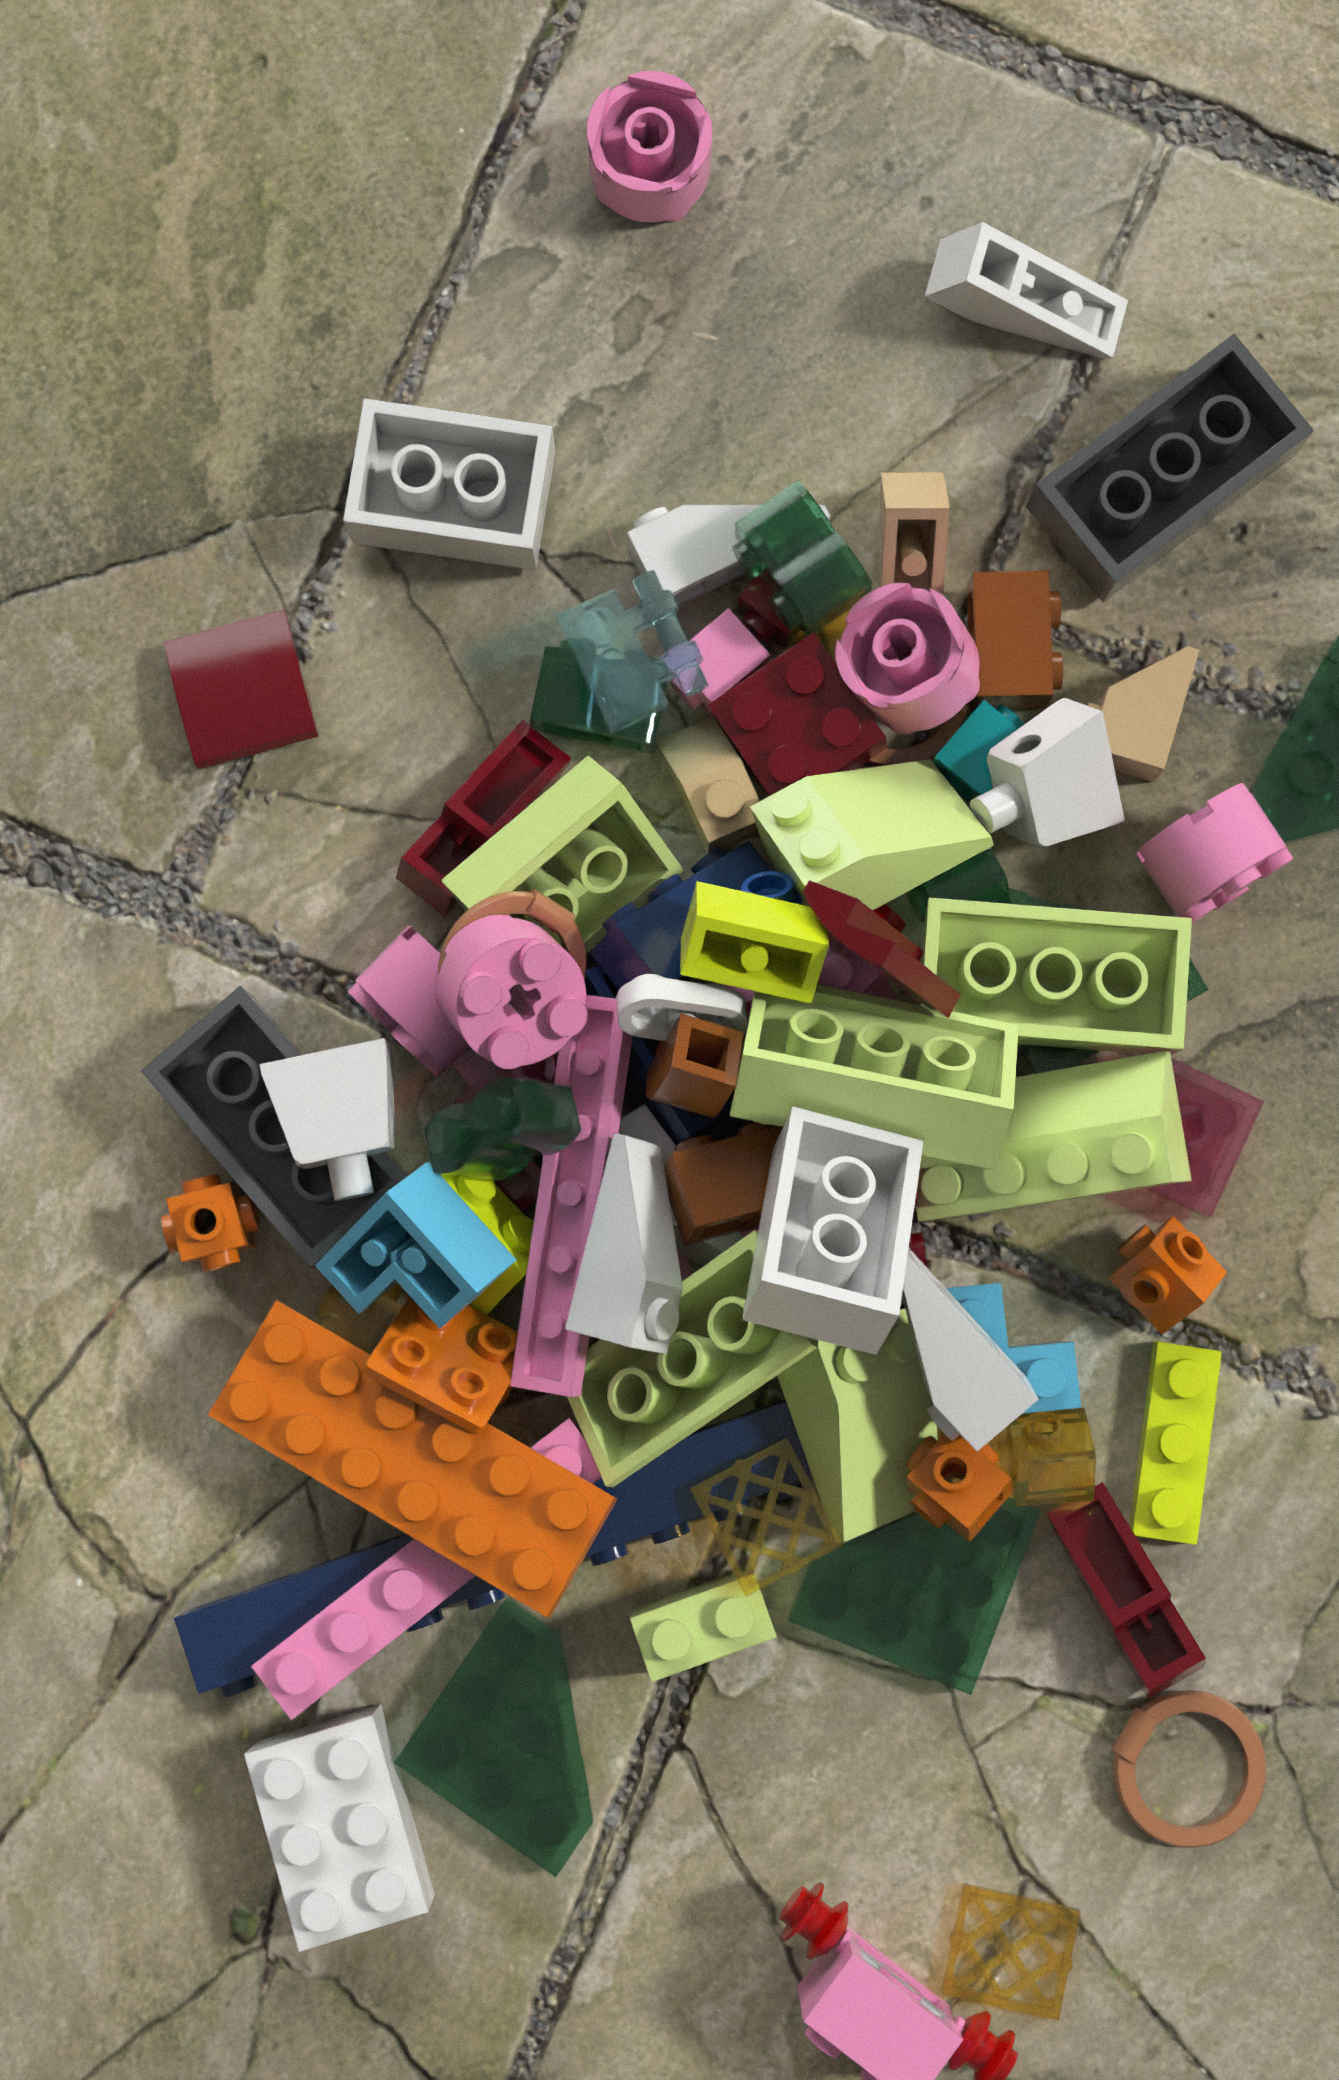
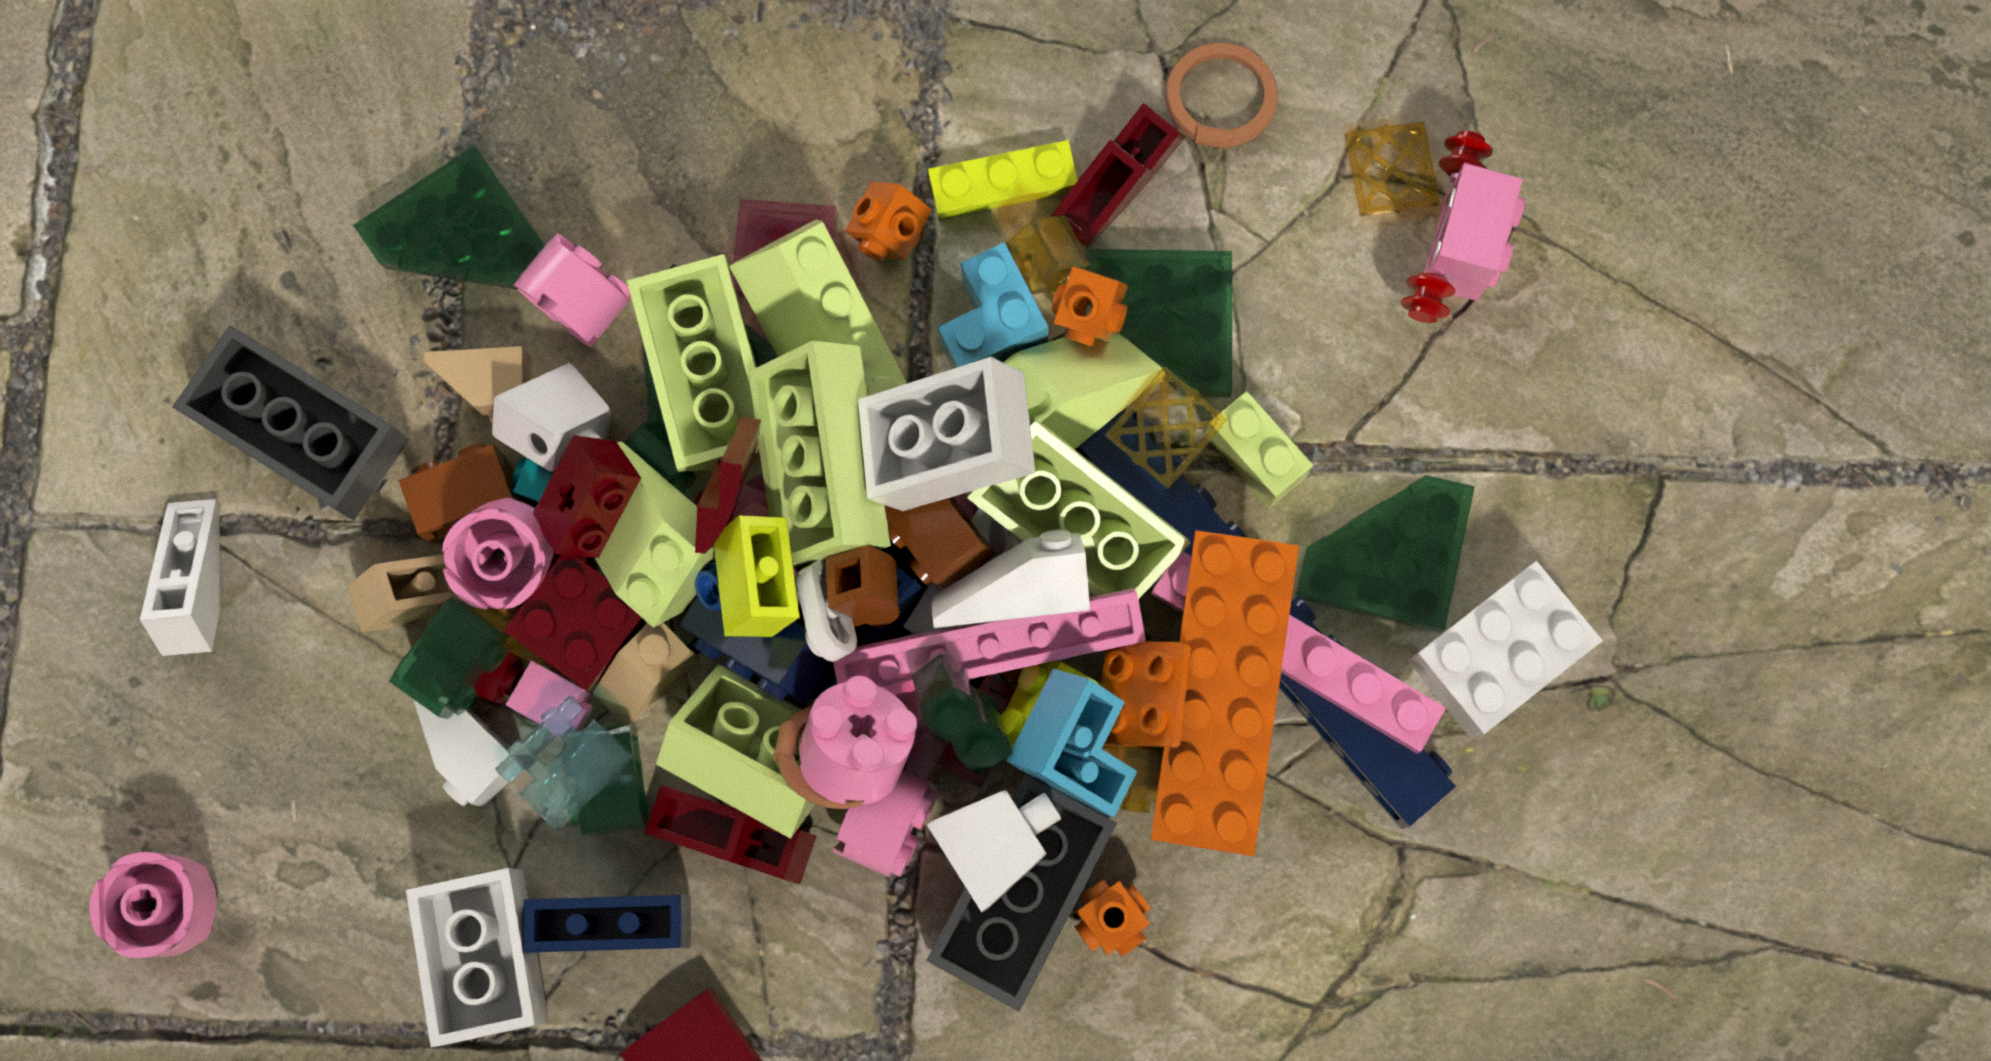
camera: 105 degrees left, 5 degrees down
white slope [902,1248,1039,1451] -> none
none -> dark blue brick [523,895,691,953]
none -> dark red brick [533,435,641,558]

